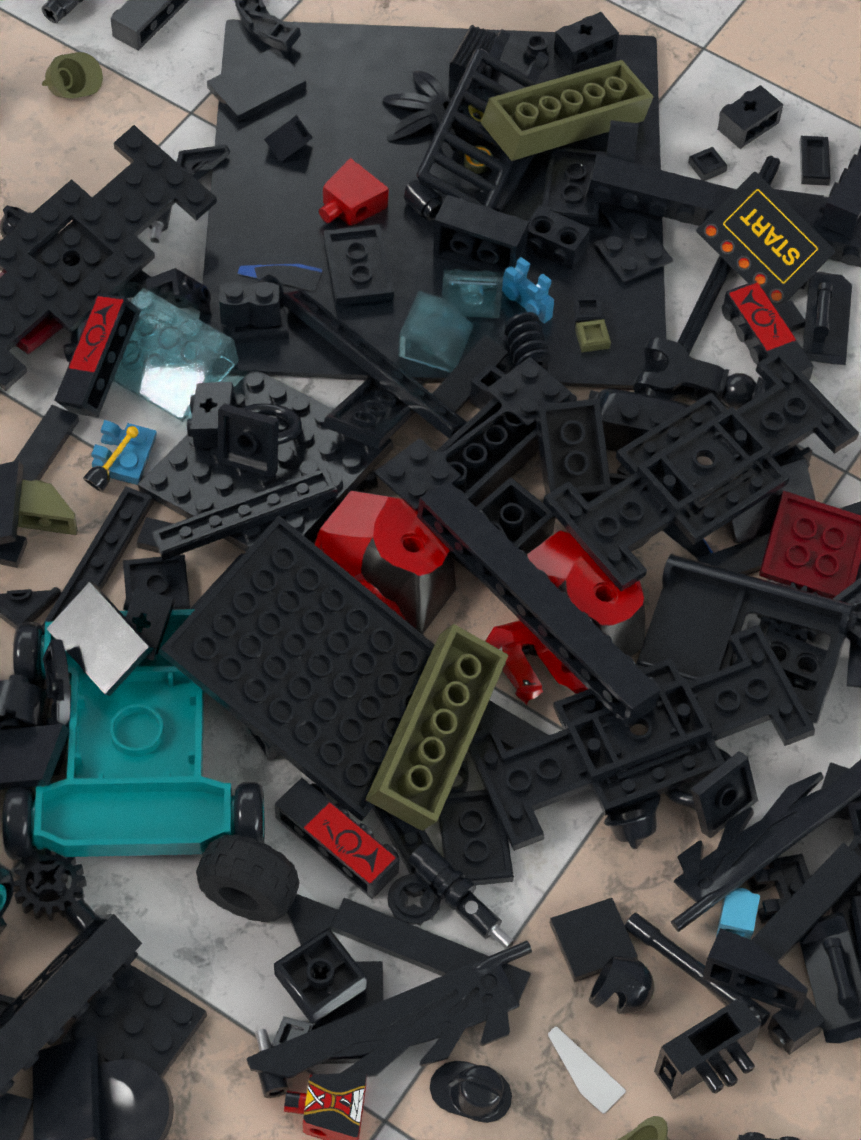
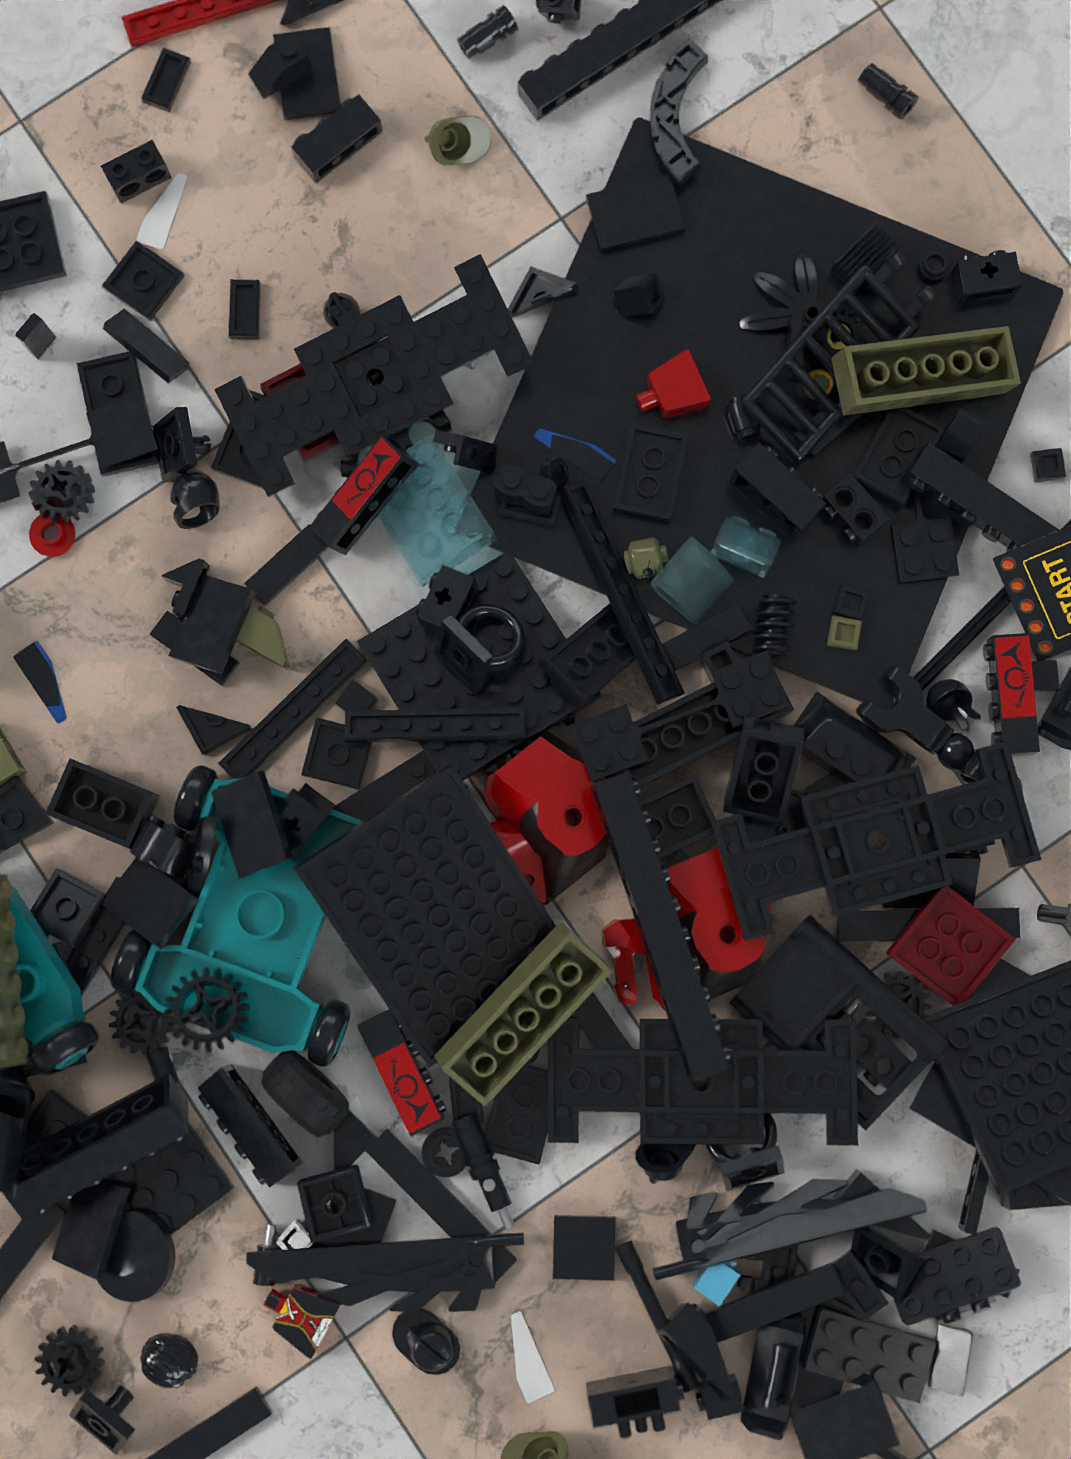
camera: 25 degrees right, 25 degrees up
hinge [83,426,139,493] -> none
dark azure plate [91,420,156,485] -> none
dark azure plate [502,257,554,324] -> none
black helmet [589,956,654,1015] -> none
none -> black gear [164,967,250,1053]
none -> black slope [197,1064,303,1188]
none -> olive head [624,537,670,579]
none -> black piece [926,679,981,731]

